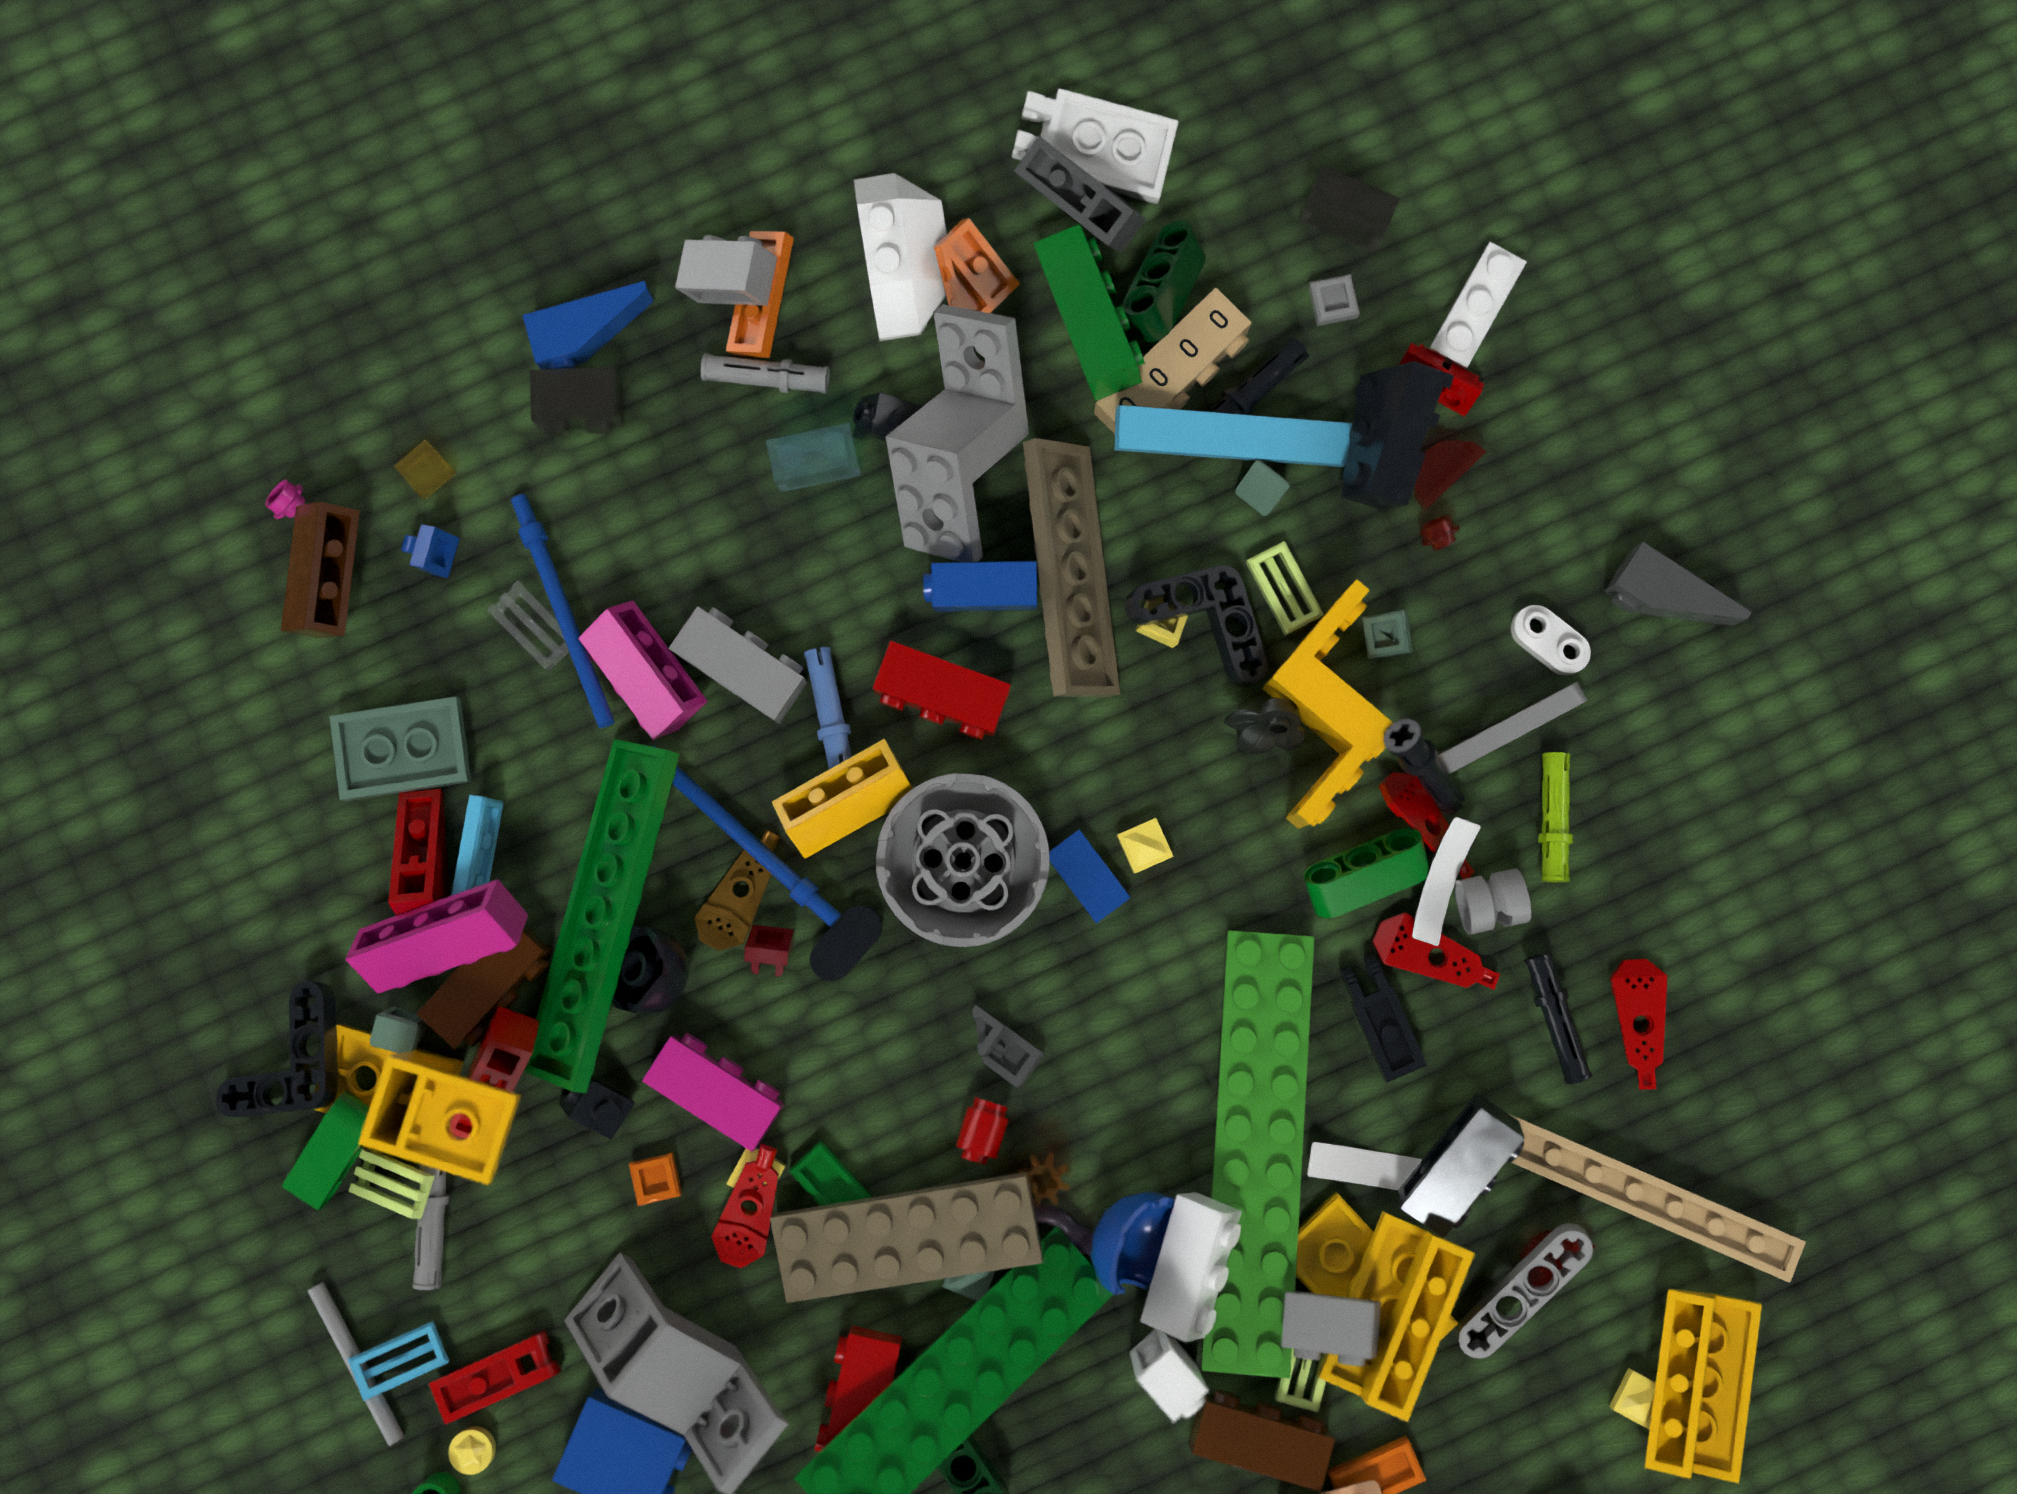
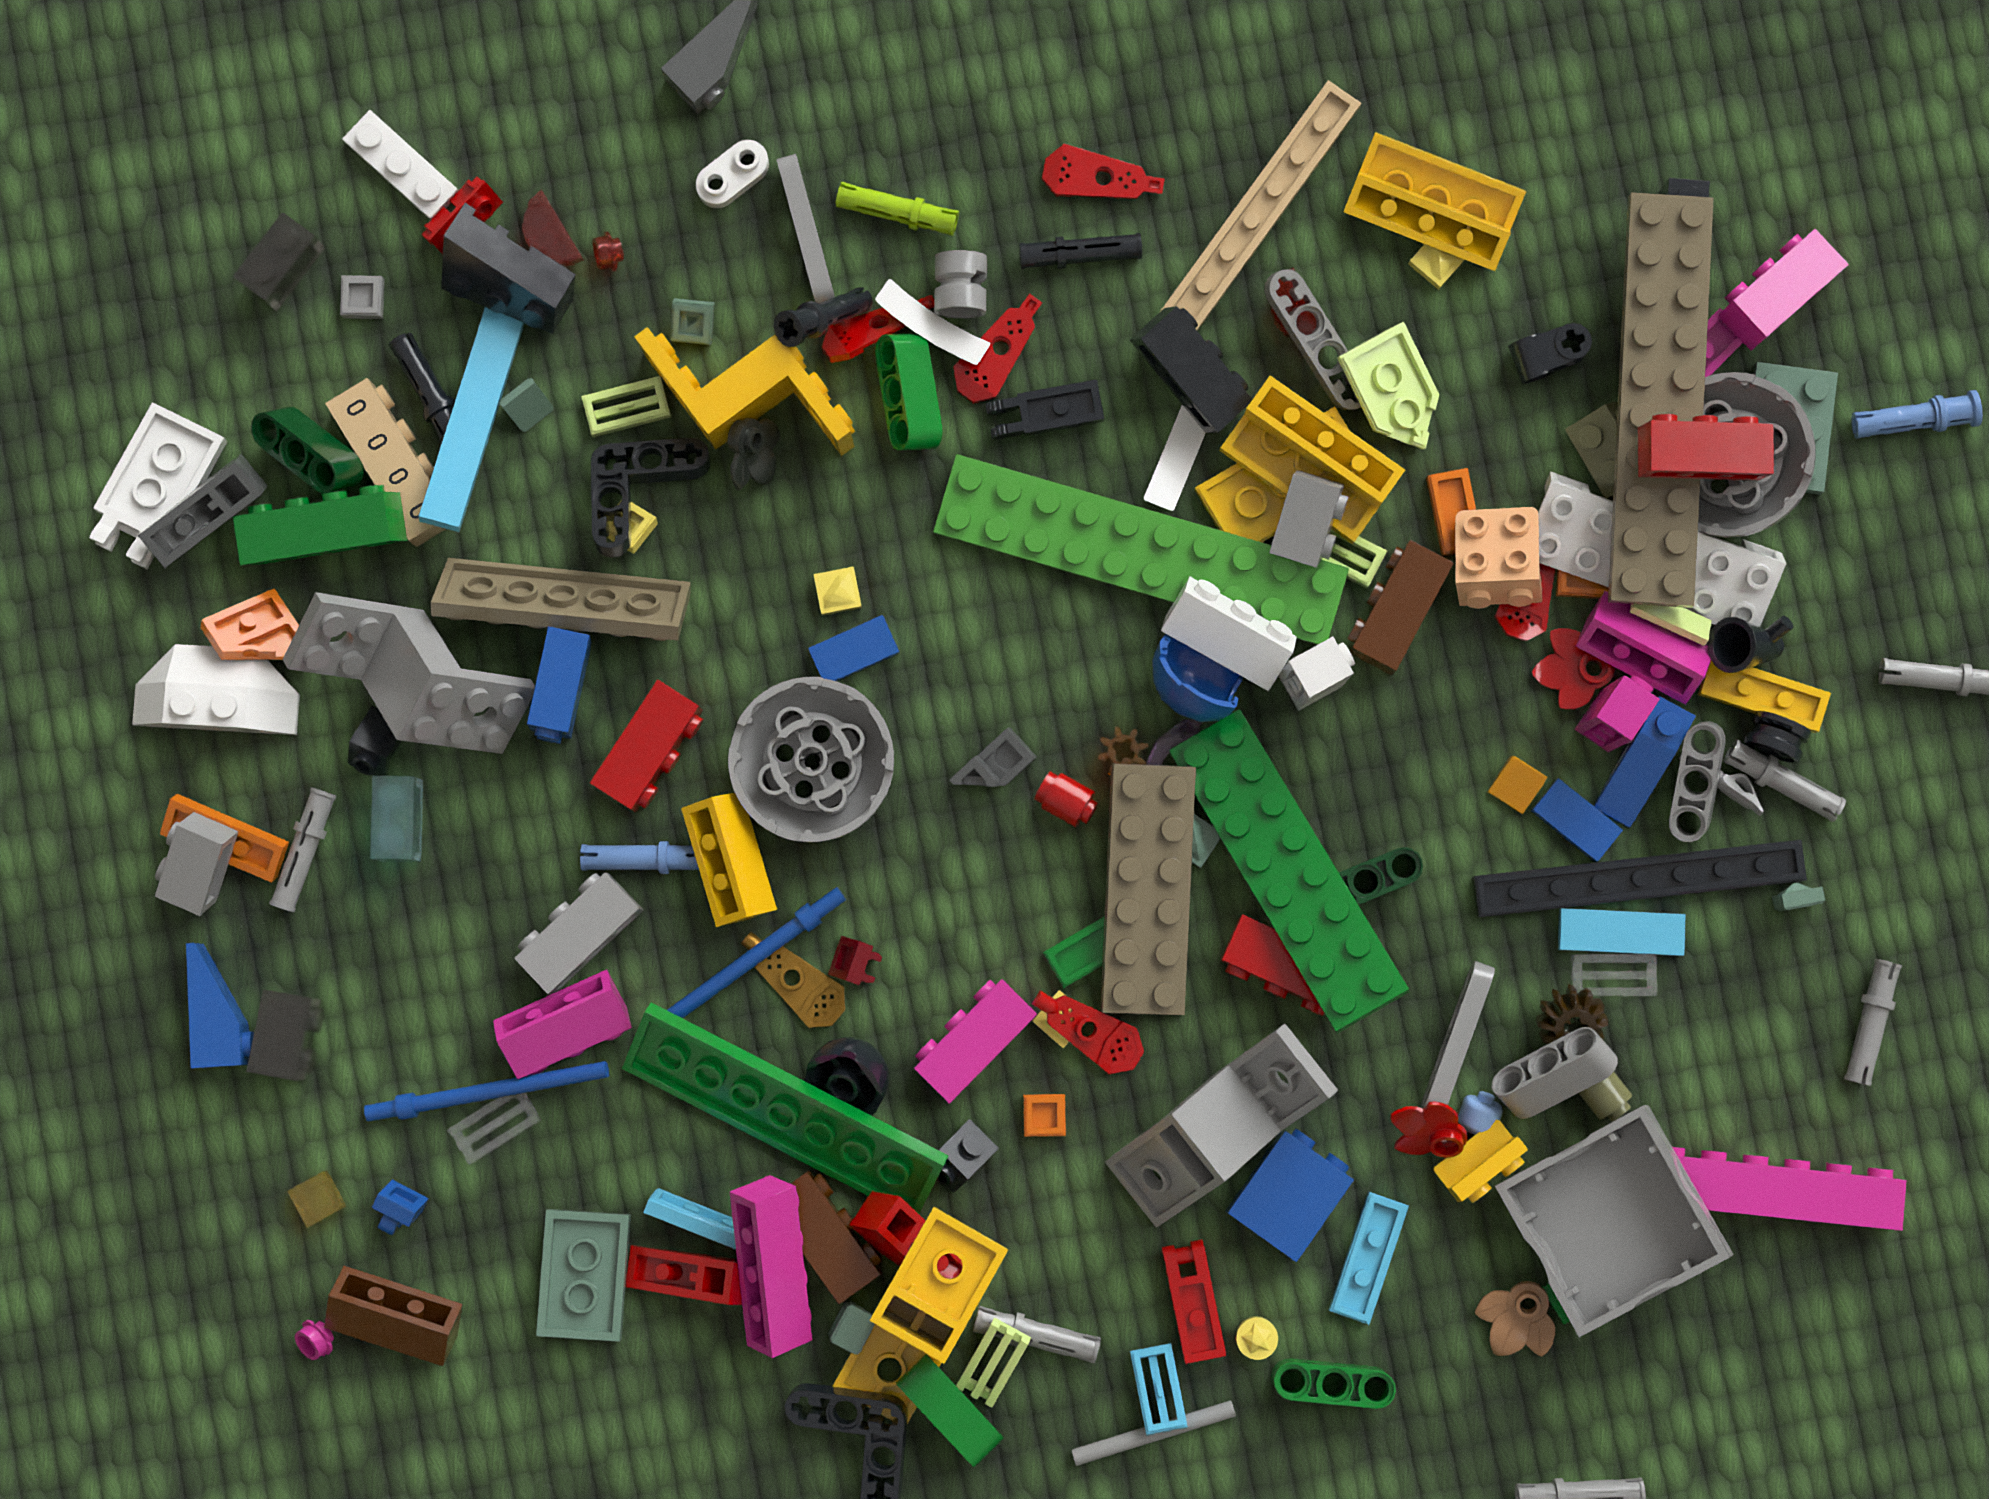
camera: 75 degrees left, 0 degrees up
black tile [810,906,882,981] -> none
none -> yellowish green tile [1337,322,1439,449]

